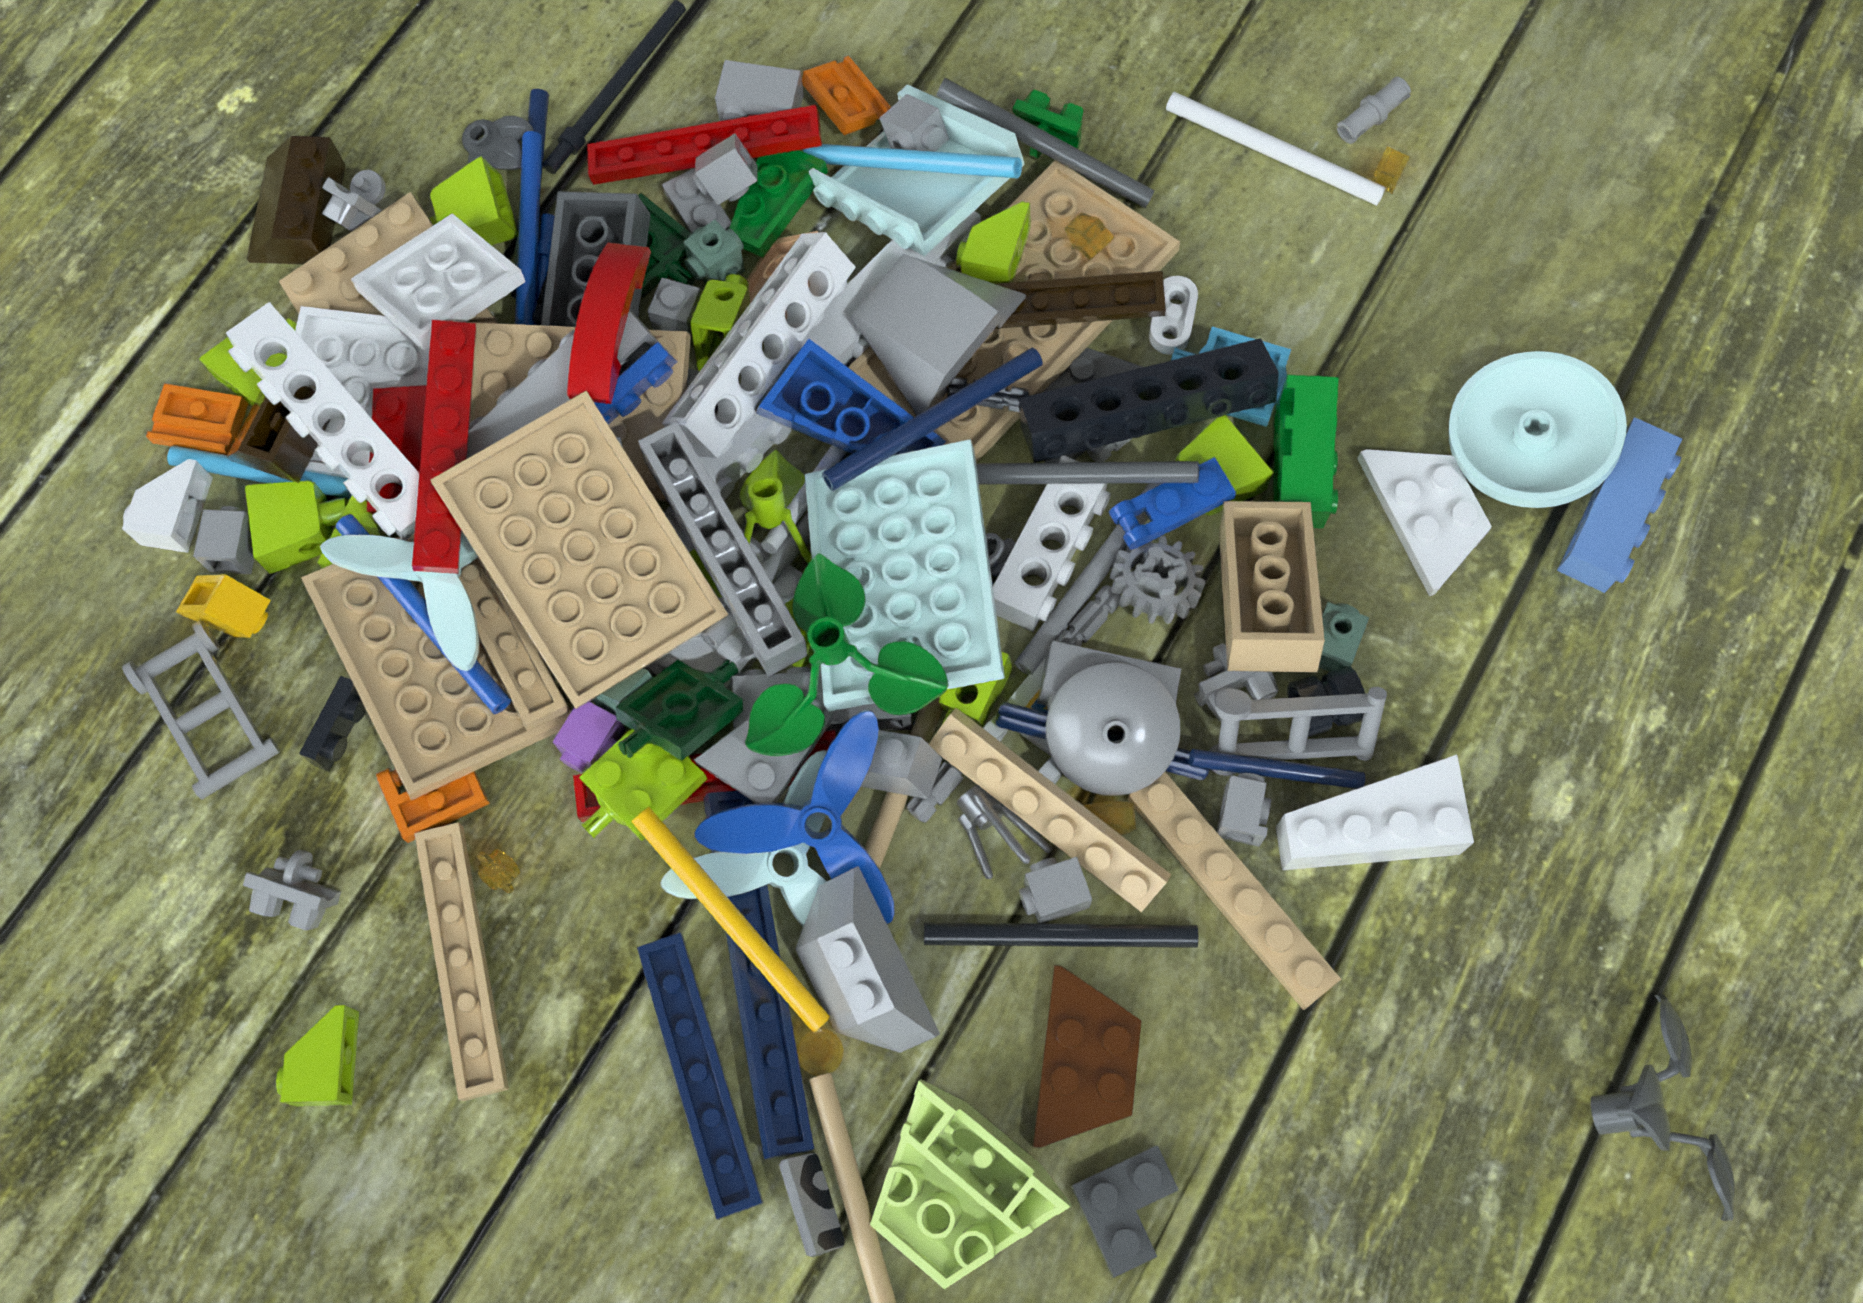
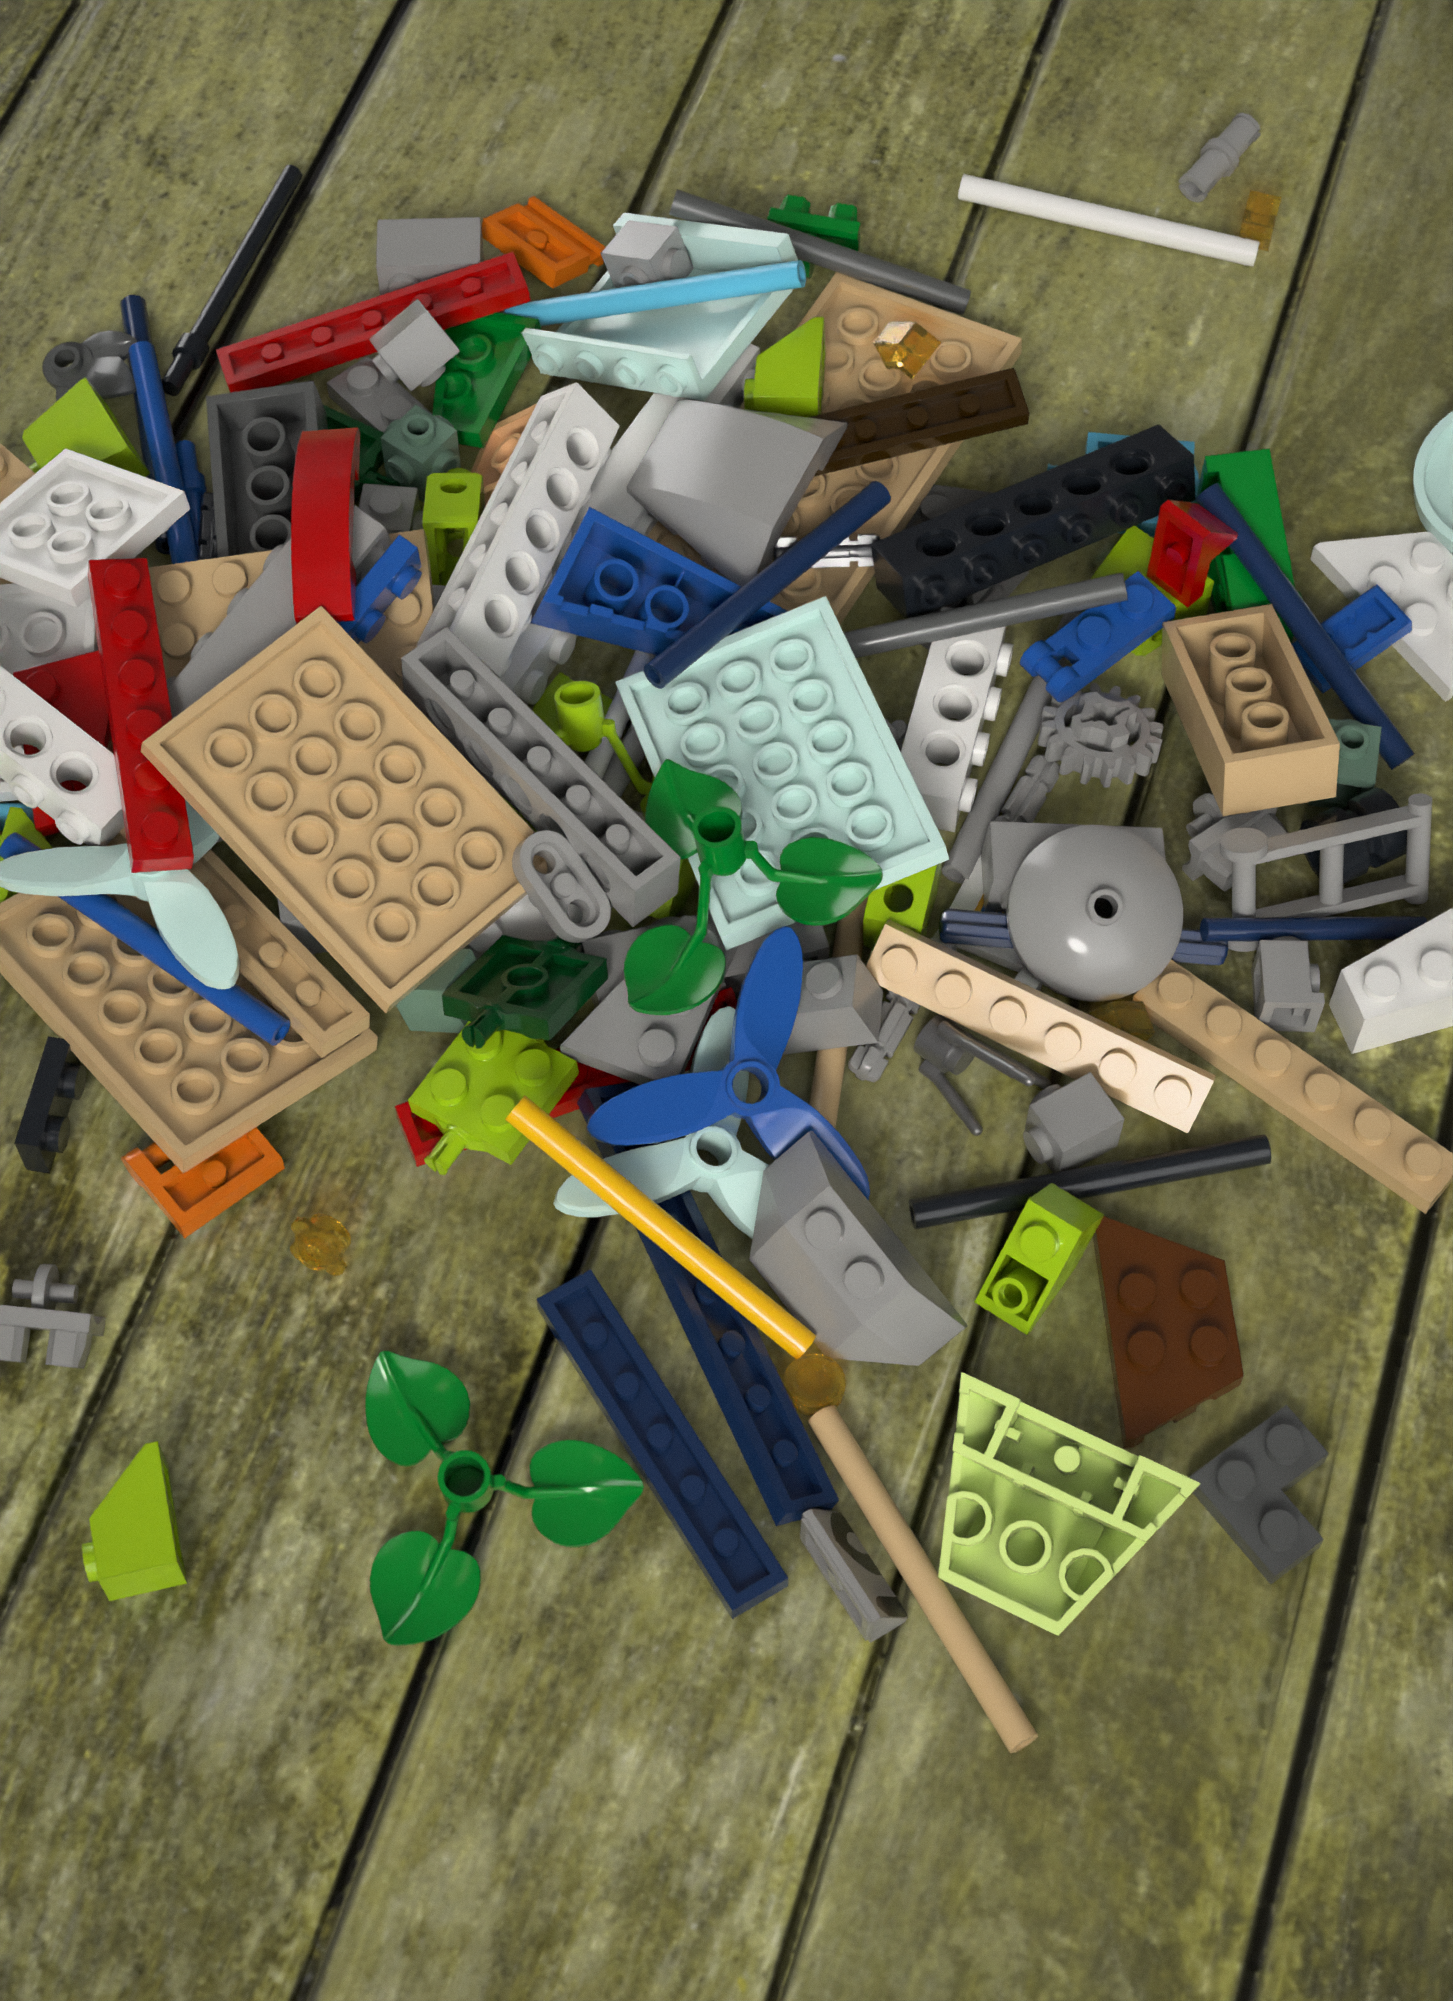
camera: 15 degrees left, 10 degrees down
tan plate [414,822,509,1101] -> none
medium lavender brick [553,702,626,773] -> none
white plate [1149,276,1198,354] -> none
none -> green plant [365,1351,644,1646]
none -> light grey plate [512,830,611,943]
none -> lime slope [974,1183,1104,1335]
none -> red slope [1146,500,1238,608]
none -> dark blue piece [1195,483,1415,770]
none -> blue plate [1292,584,1412,694]

